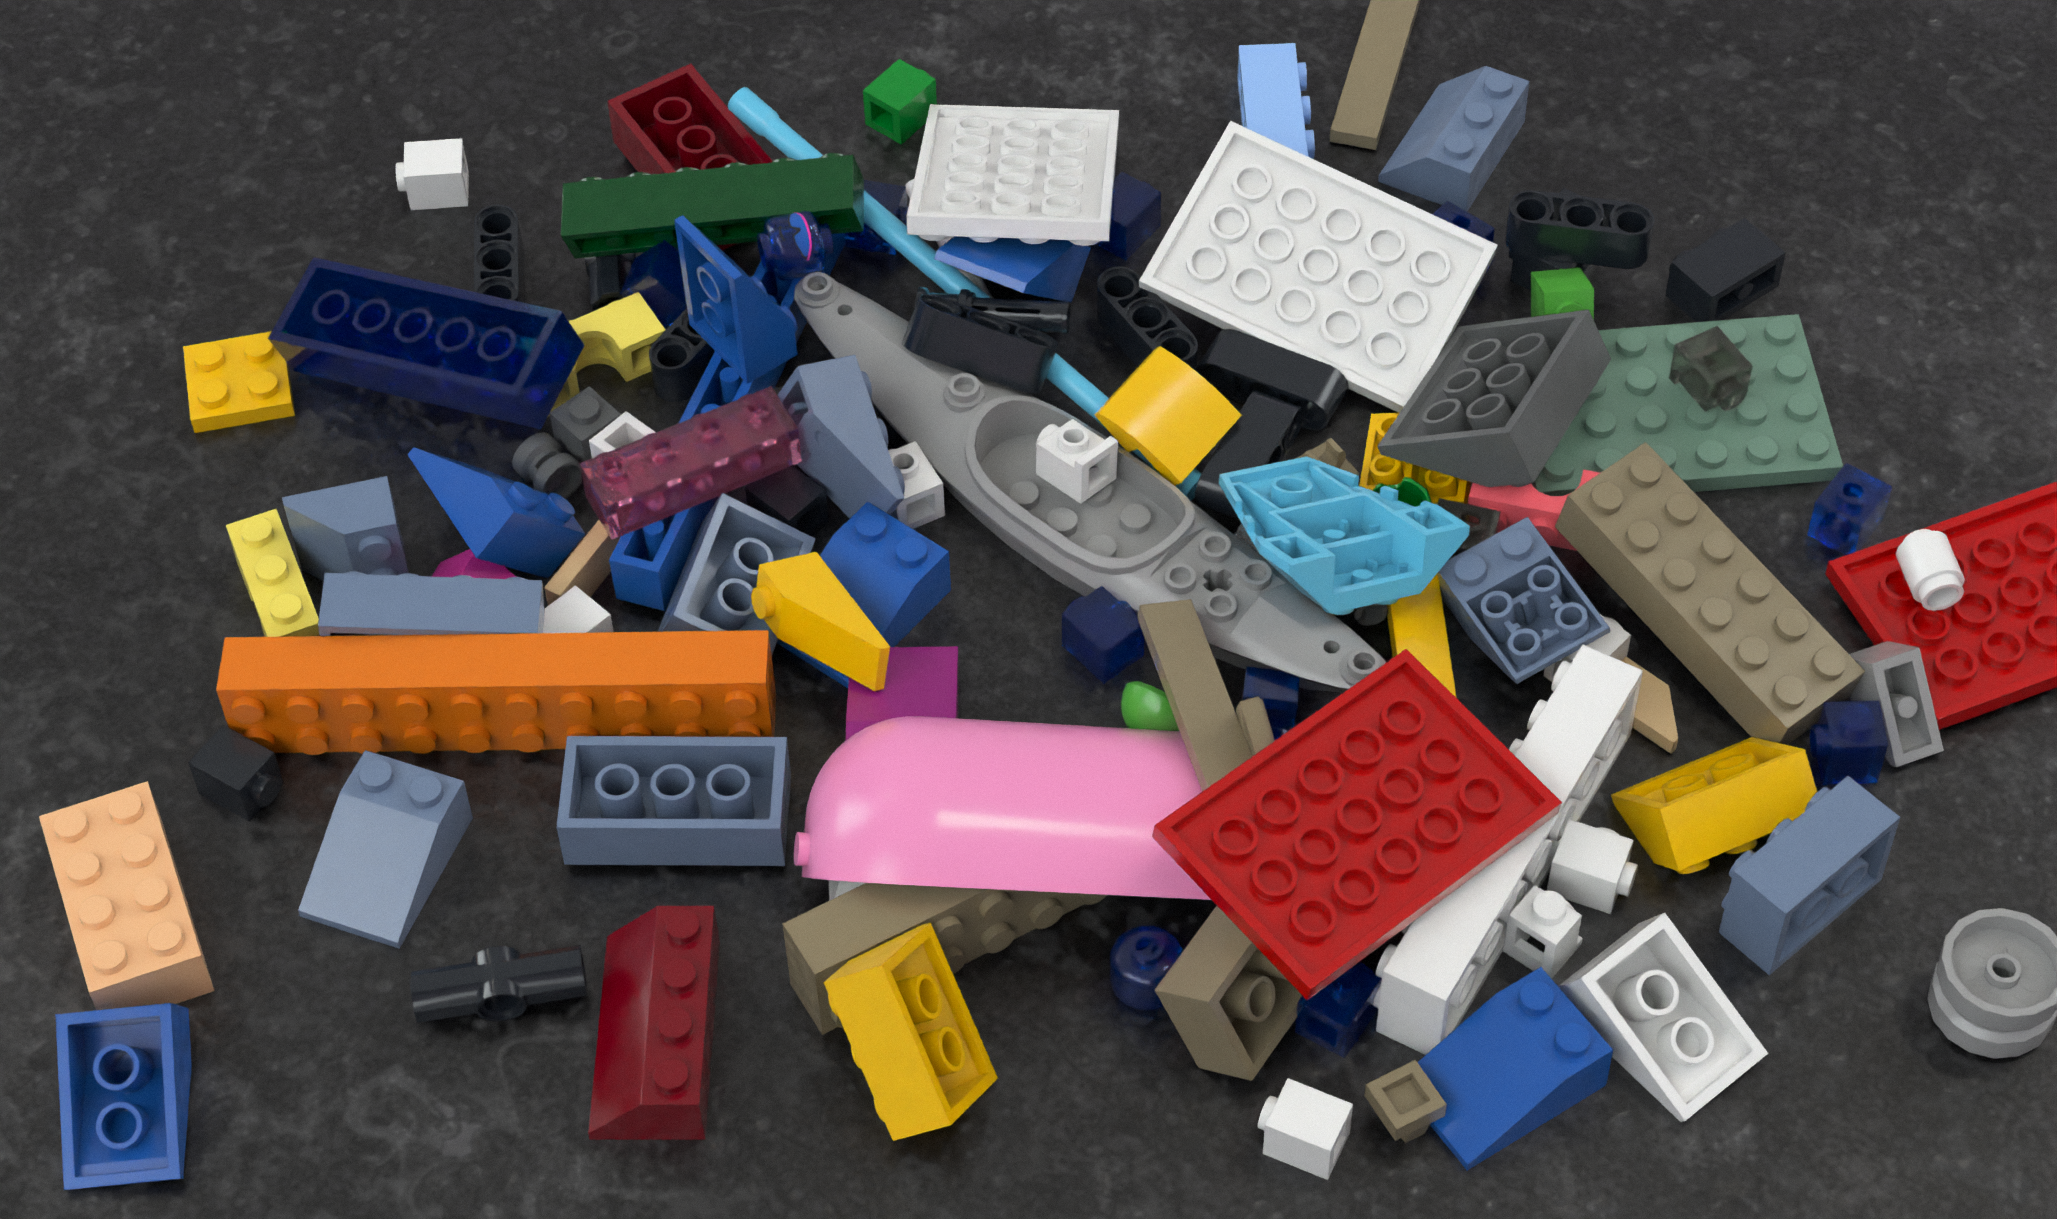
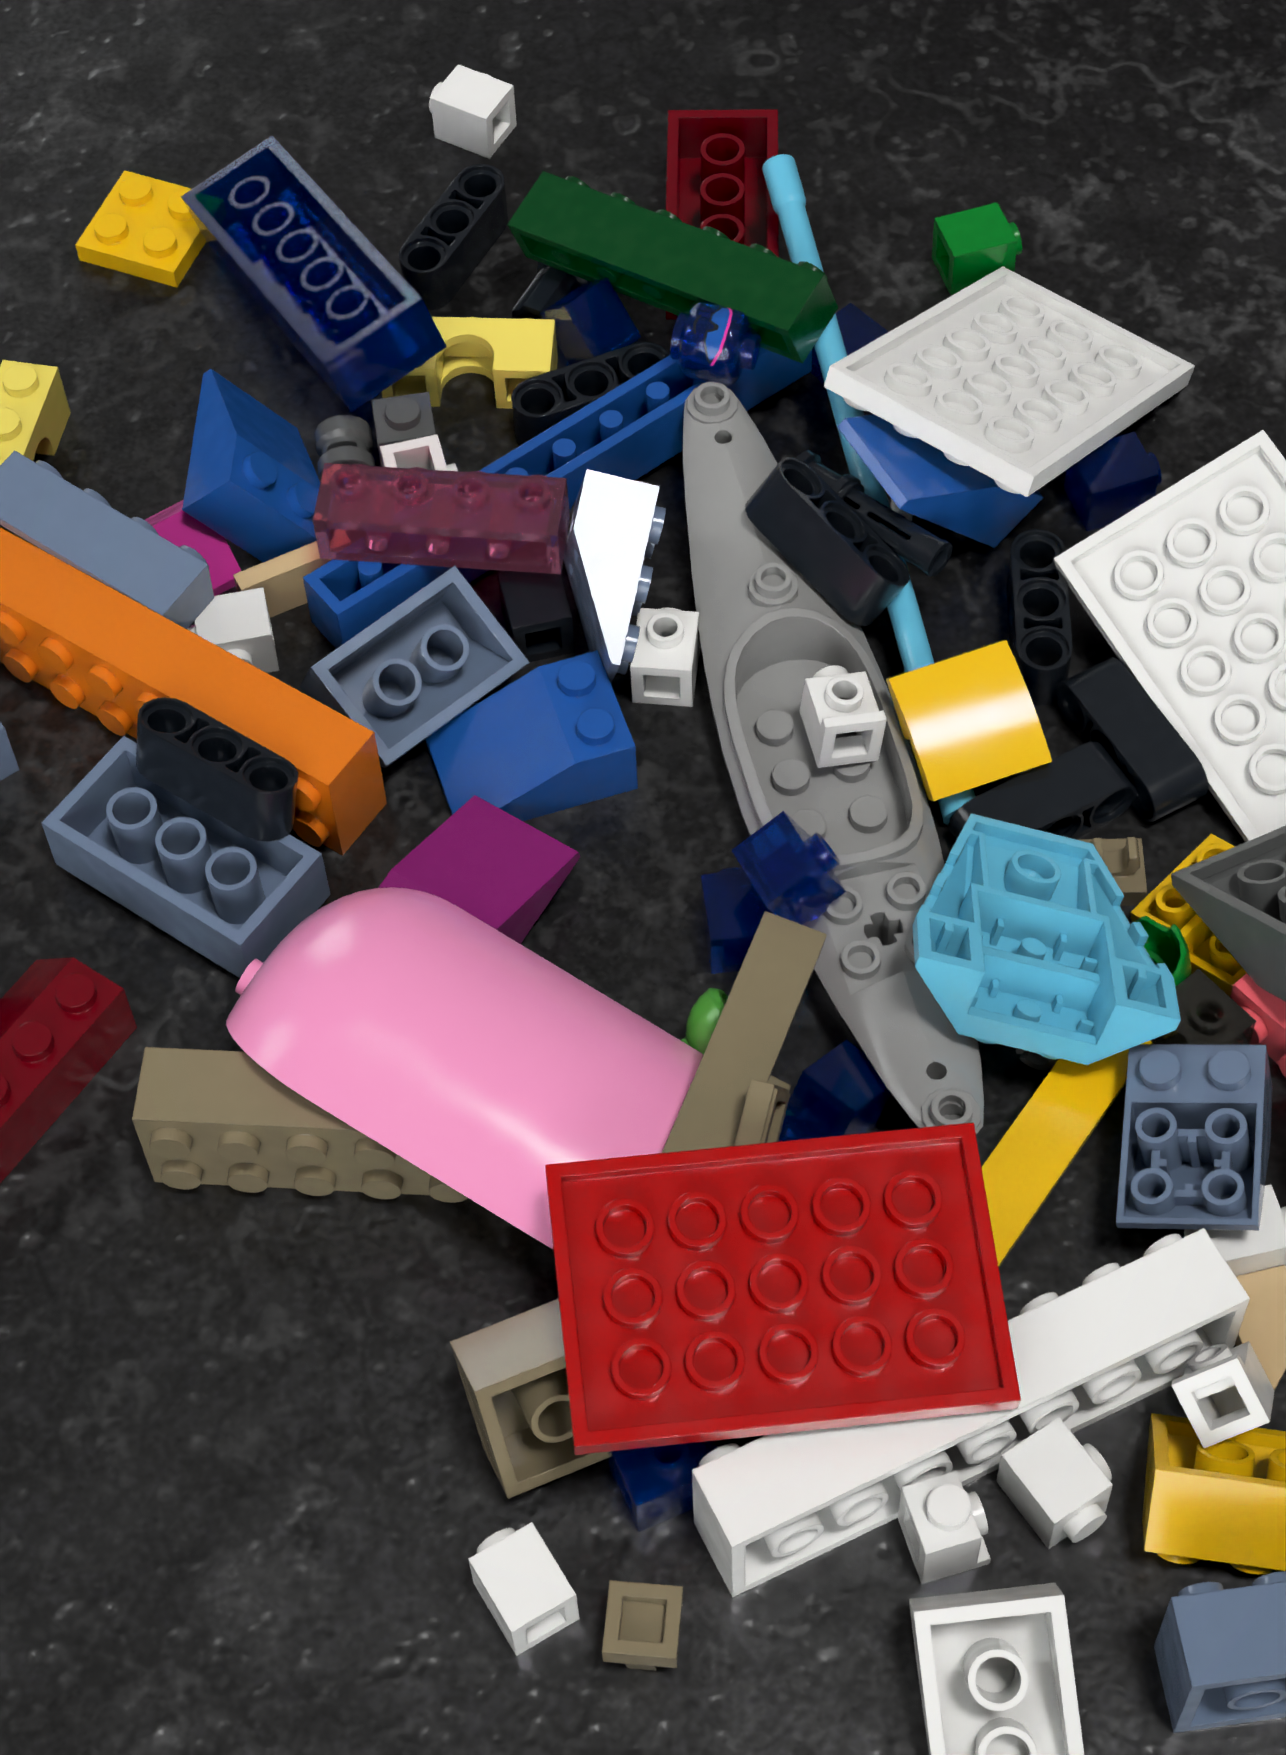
camera: 35 degrees right, 5 degrees up
sand blue slope [282,476,409,581] -> none
blue slope [674,215,798,384] -> none
yellow slope [751,552,890,691] -> none
yellow slope [823,922,998,1141] -> none
clear blue head [1110,926,1183,1010] -> none
blue slope [1418,967,1613,1171] -> none
none -> black beam [136,697,298,842]
none -> clear blue brick [732,811,846,925]
none -> white brick [1171,1341,1275,1448]

